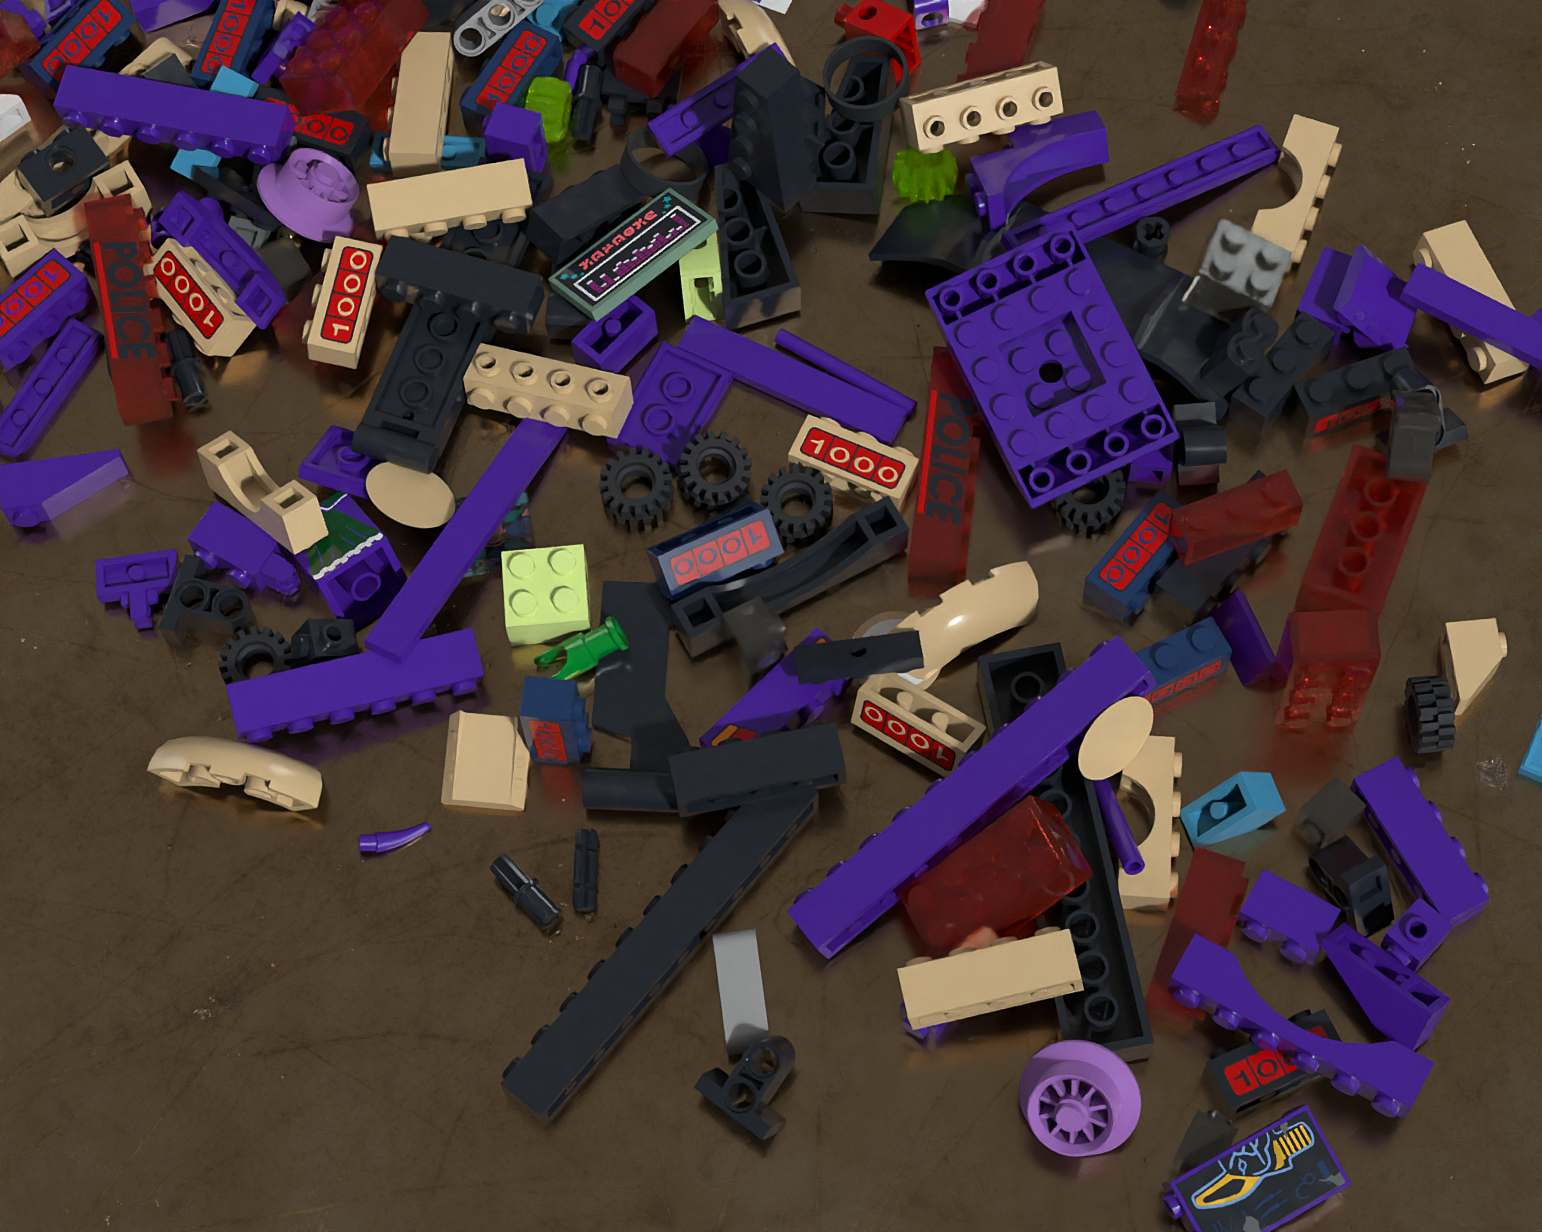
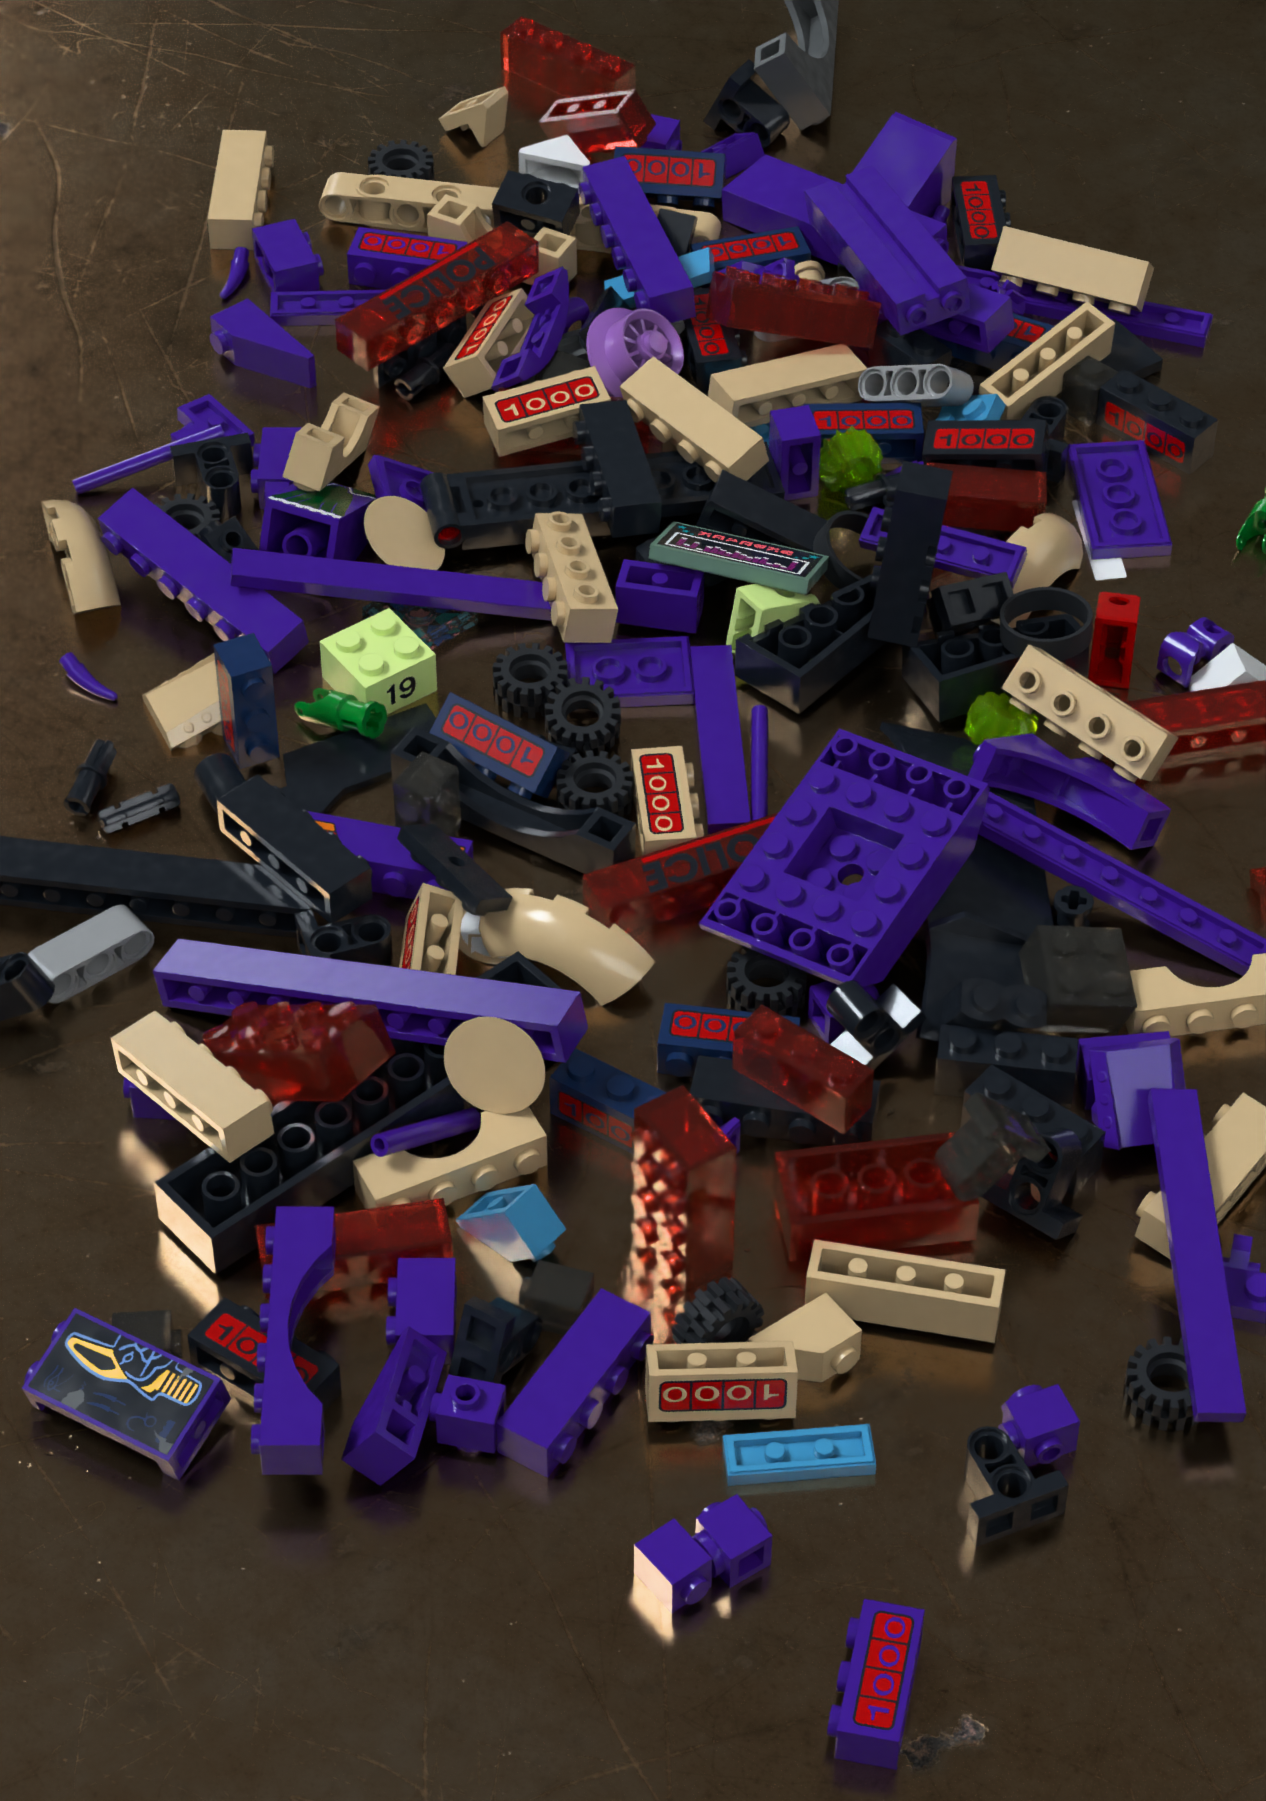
camera: 55 degrees right, 20 degrees down
medium lavender piece [1019,1040,1141,1156] -> none
none -> dark purple bar [72,425,225,495]
none -> black tile [295,910,393,966]
none -> tan brick [645,1341,798,1423]
none -> tan brick [805,1239,1005,1343]

